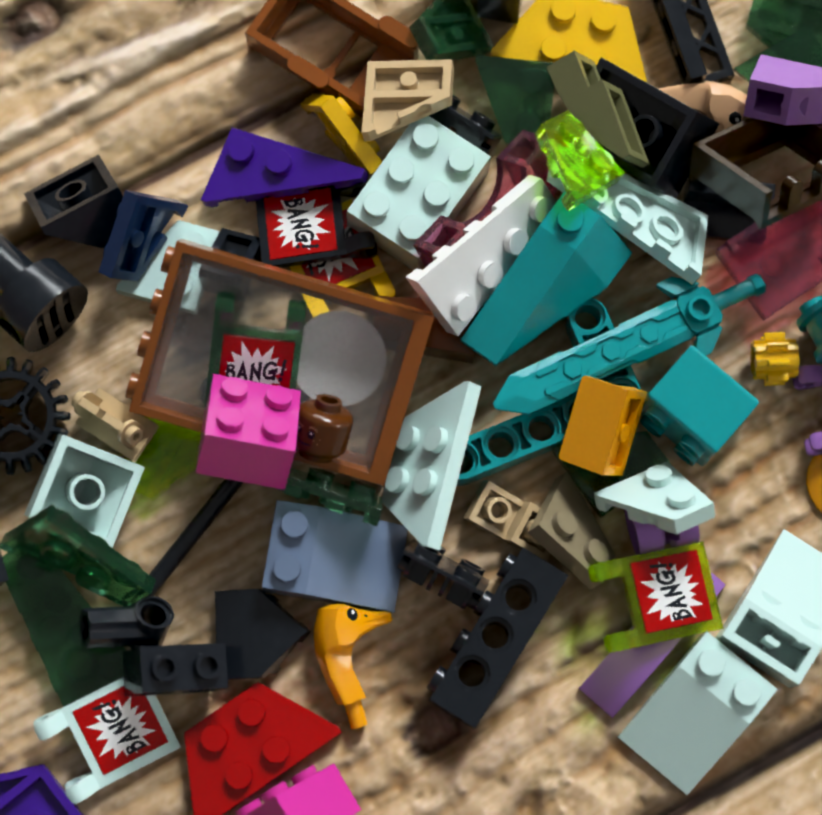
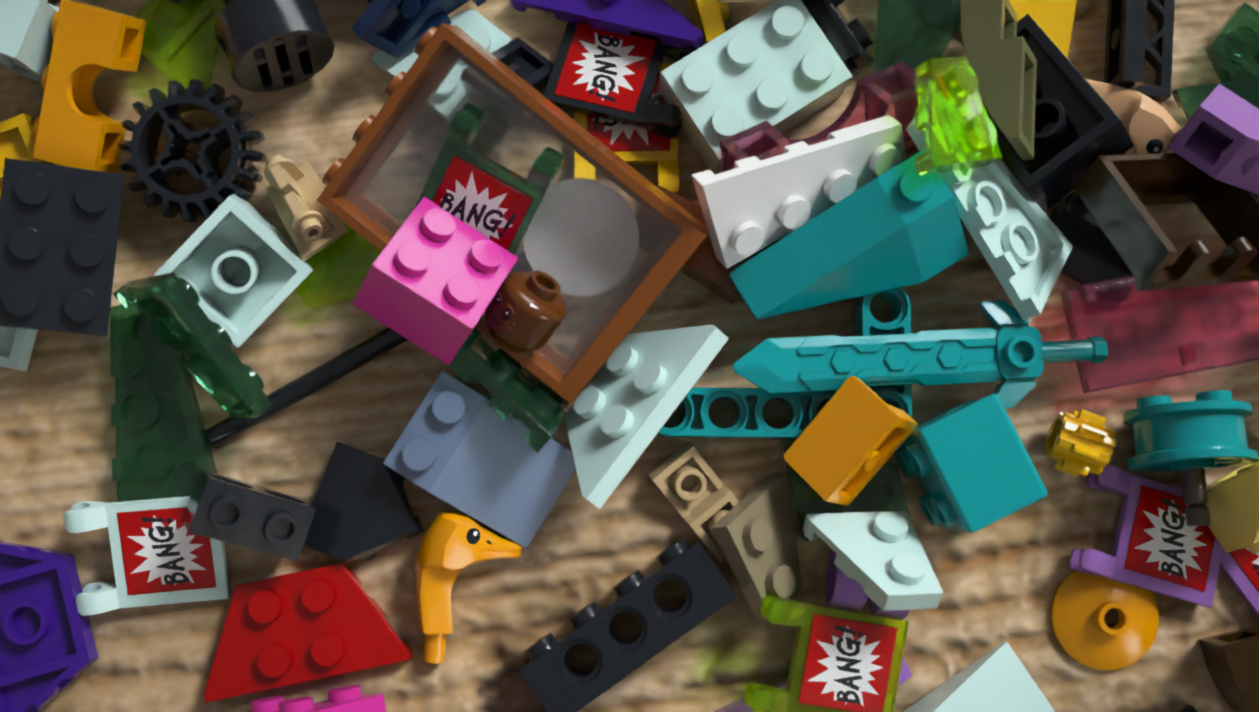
camera: 25 degrees right, 5 degrees up
black piece [79,596,174,649] -> none
black hinge [397,539,490,610] -> none

